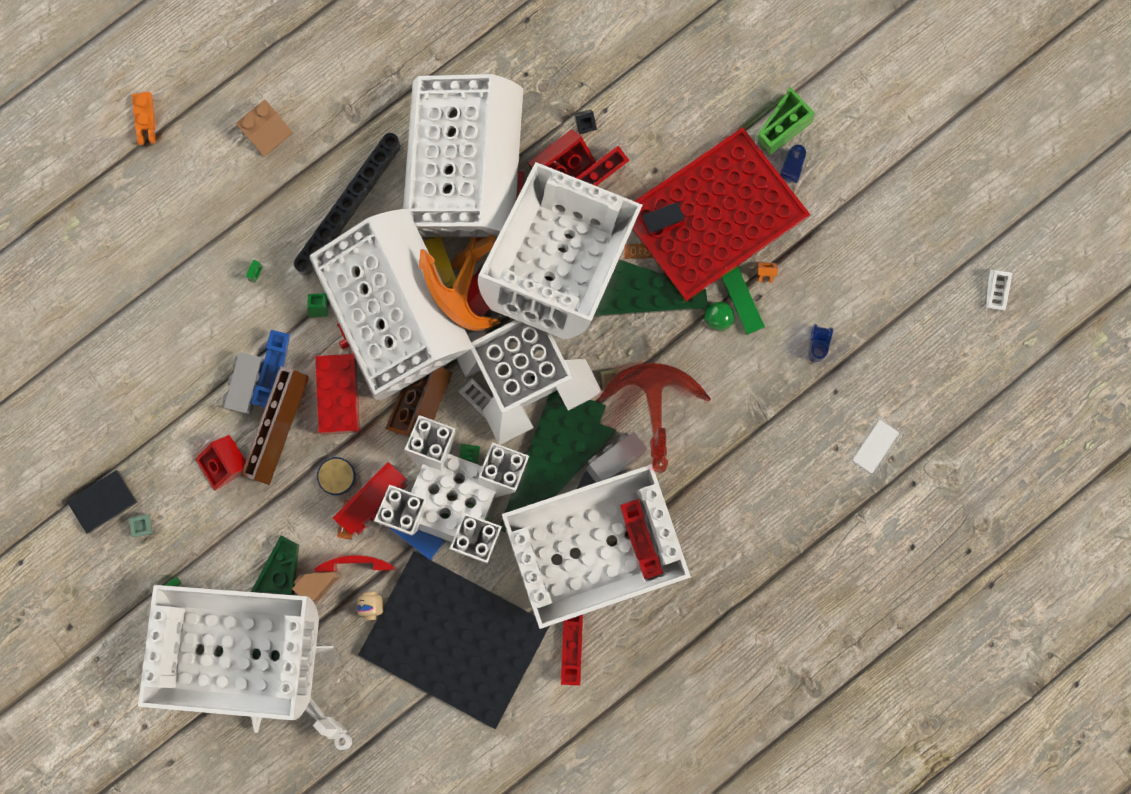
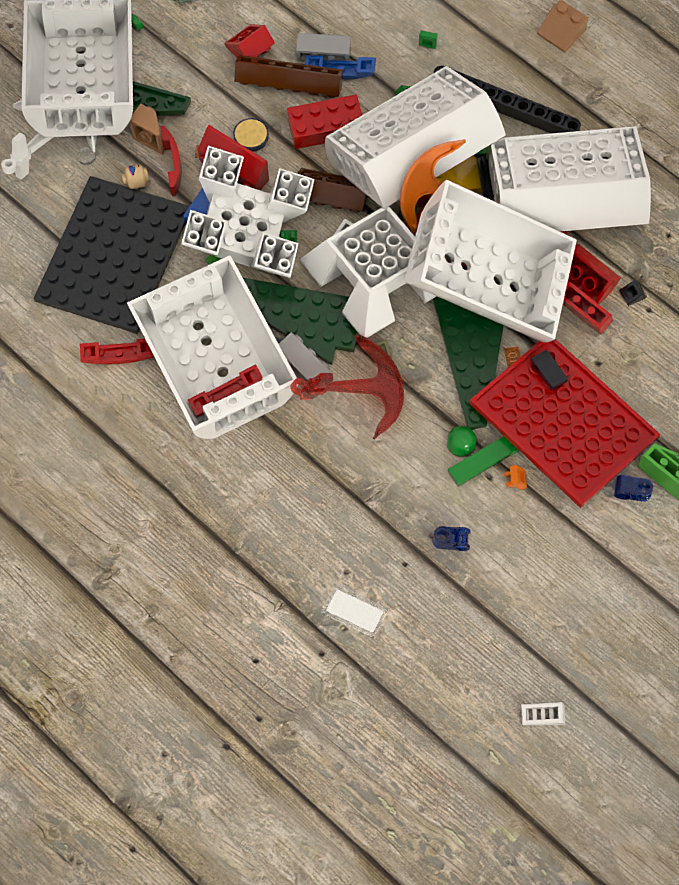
camera: 85 degrees right, 15 degrees down
none -> black axle [477,156,494,200]

